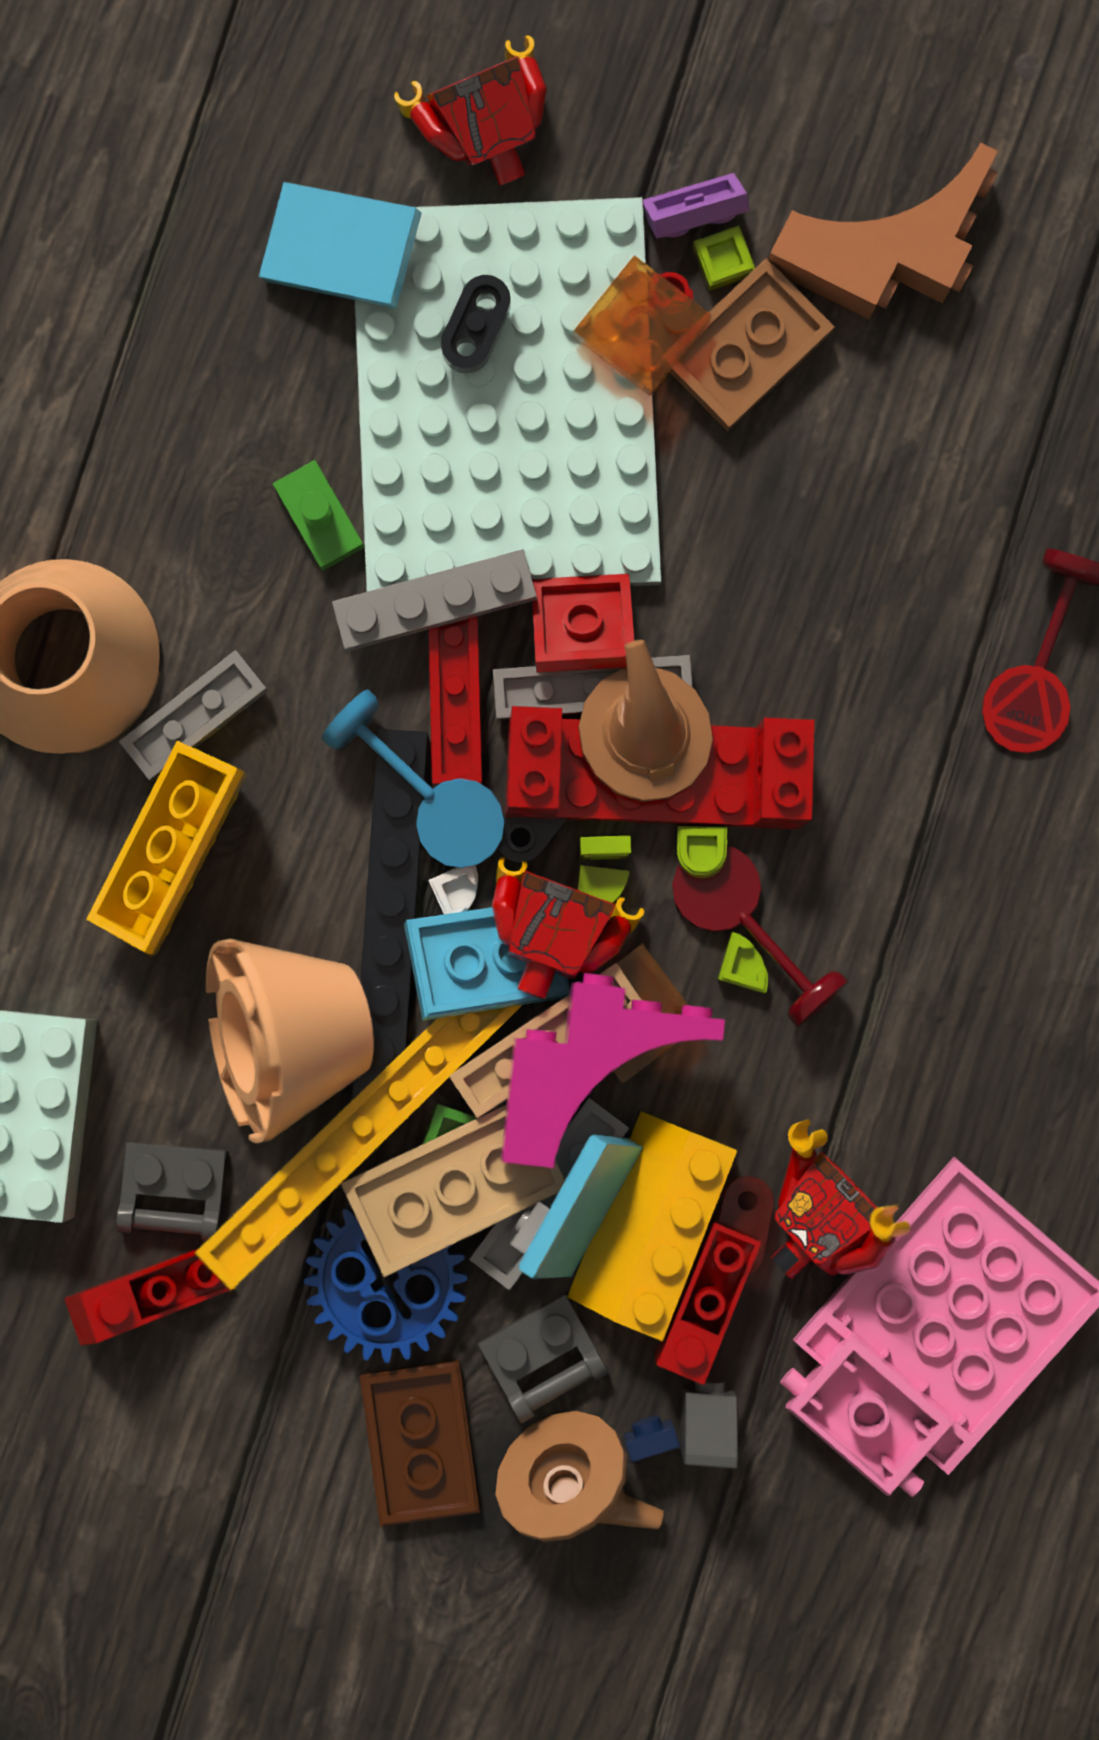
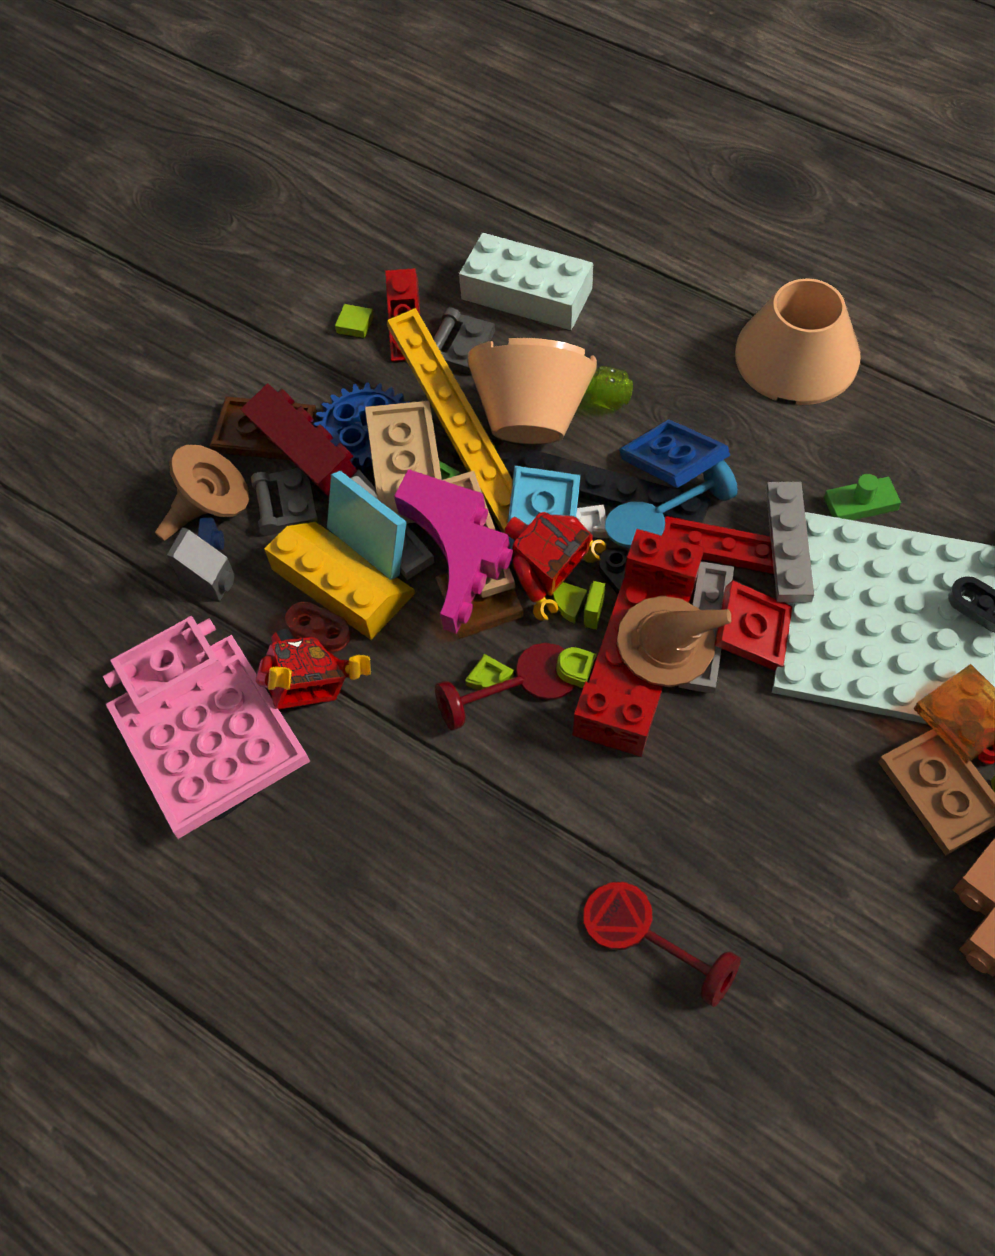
camera: 115 degrees right, 25 degrees down
yellow slope [86,741,247,955] -> none
light grey plate [119,650,268,782] -> none
red slope [654,1222,762,1385] -> none
none -> dark red brick [240,383,357,497]
none -> lime tile [335,304,374,338]
none -> clear neon green head [585,366,633,410]
none -> blue tile [619,419,730,488]

